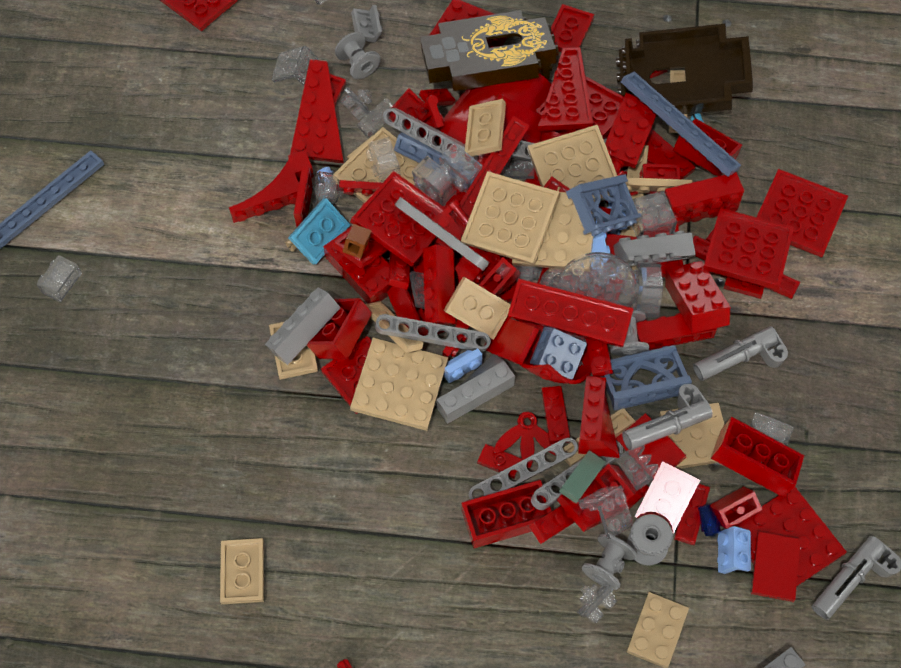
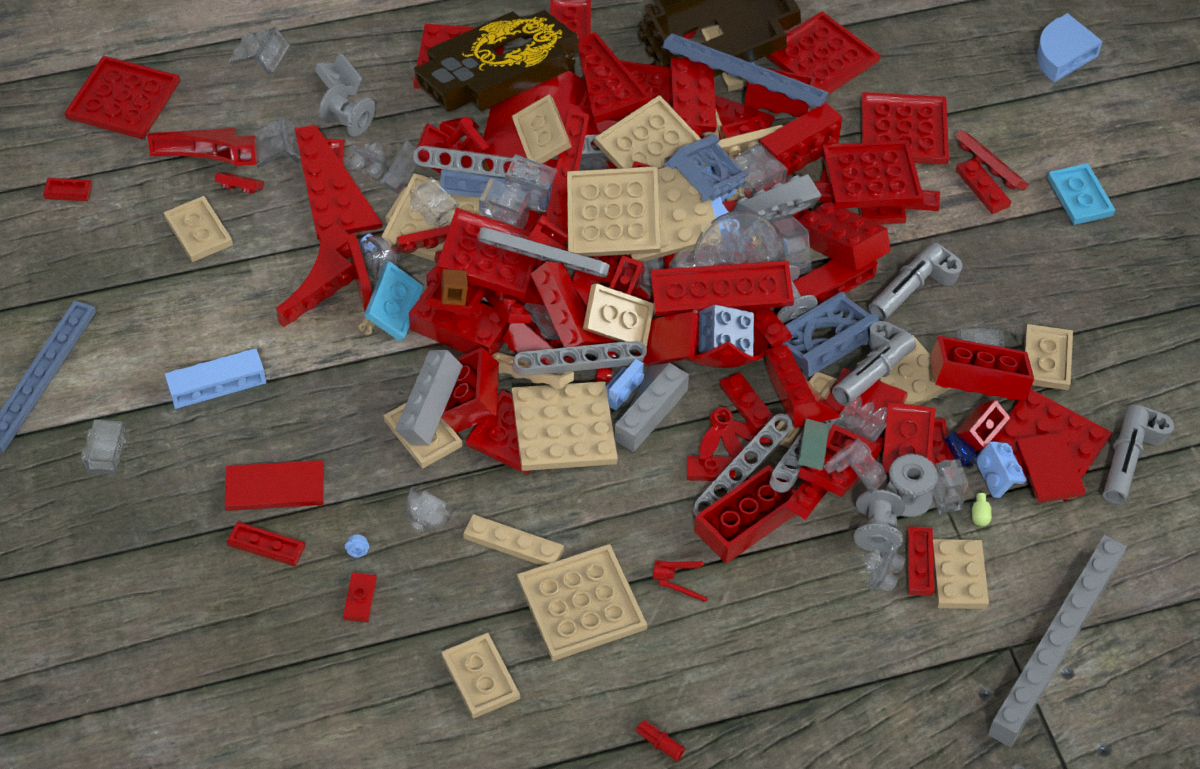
camera: 25 degrees left, 10 degrees down
none -> red plate [43,178,92,202]
none -> red arch [147,128,258,166]
none -> tan plate [164,196,233,262]
none -> light blue brick [165,349,266,409]
none -> red plate [214,172,264,193]
none -> red tile [225,460,324,511]
none -> red tile [227,521,305,567]
none -> red plate [343,573,377,623]
none -> light blue plate [345,535,370,557]
none -> clear cylinder [404,486,454,532]
none -> tan plate [463,514,564,566]
none -> tan plate [517,544,647,661]
none -> red plant [653,560,708,602]
none -> red plate [765,11,881,95]
none -> red plate [907,526,934,596]
none -> clear brick [931,459,969,514]
none -> red plate [955,130,1029,191]
none -> red plate [956,158,1011,214]
none -> yellowish green cylinder [972,493,992,527]
none -> tan plate [1024,324,1073,390]

